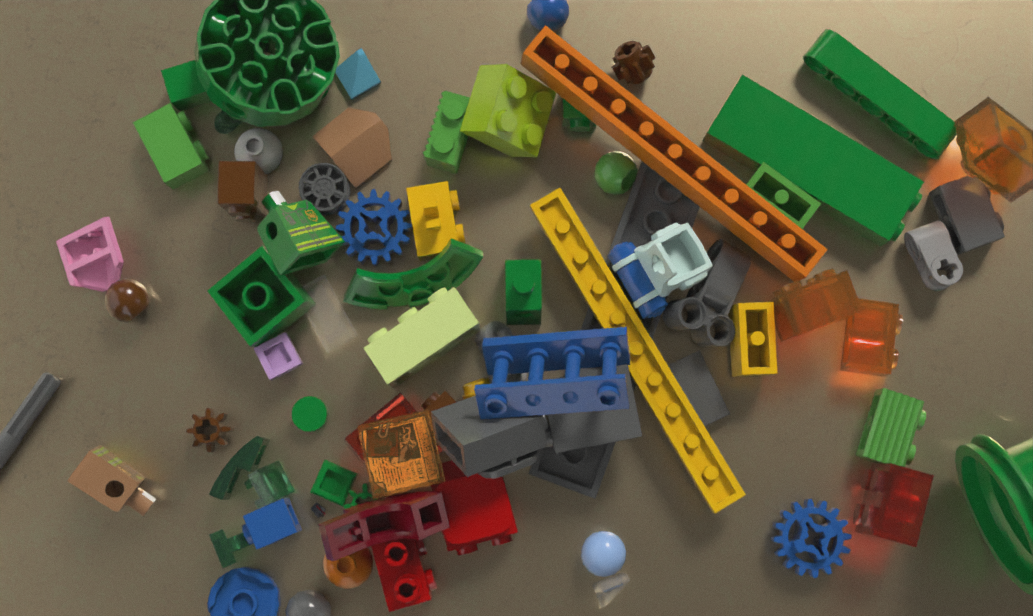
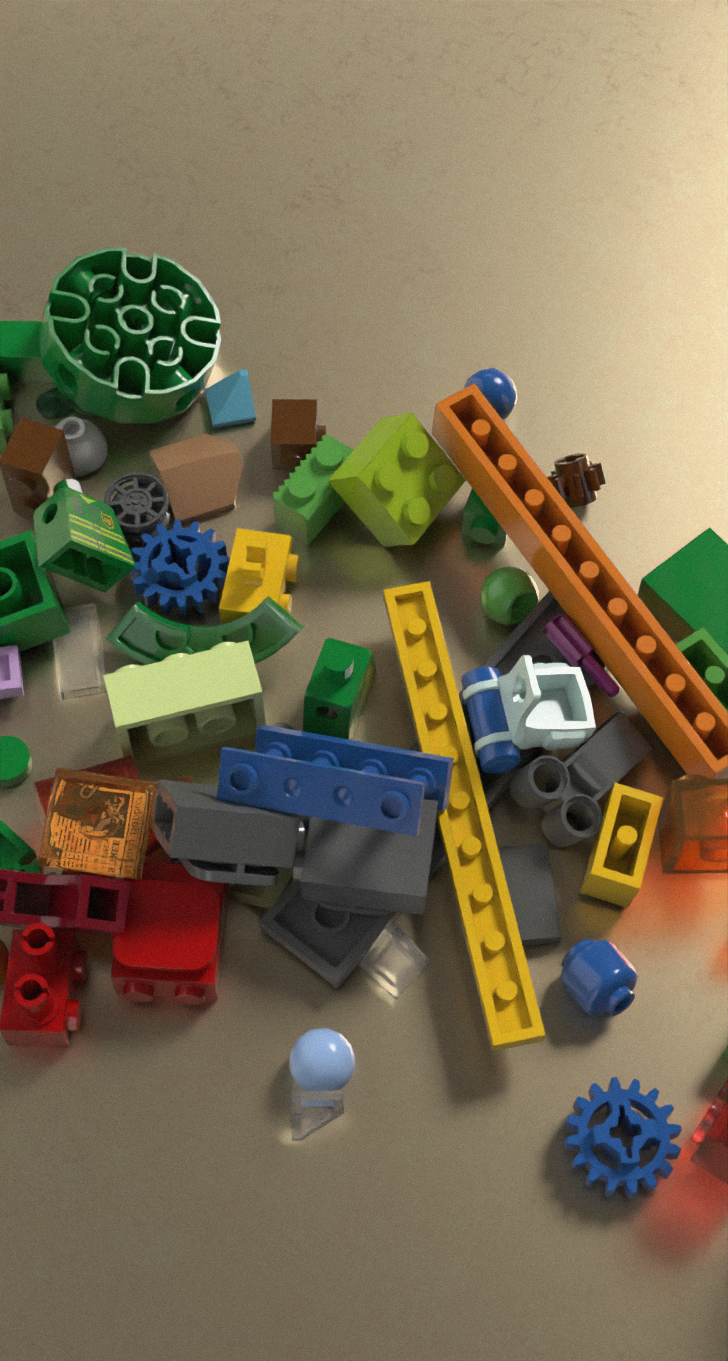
camera: 20 degrees right, 20 degrees down
none -> reddish brown brick [271,399,326,472]
none -> clear slope [358,921,430,1000]
none -> magenta axle [543,613,620,697]
none -> blue head [560,939,638,1016]

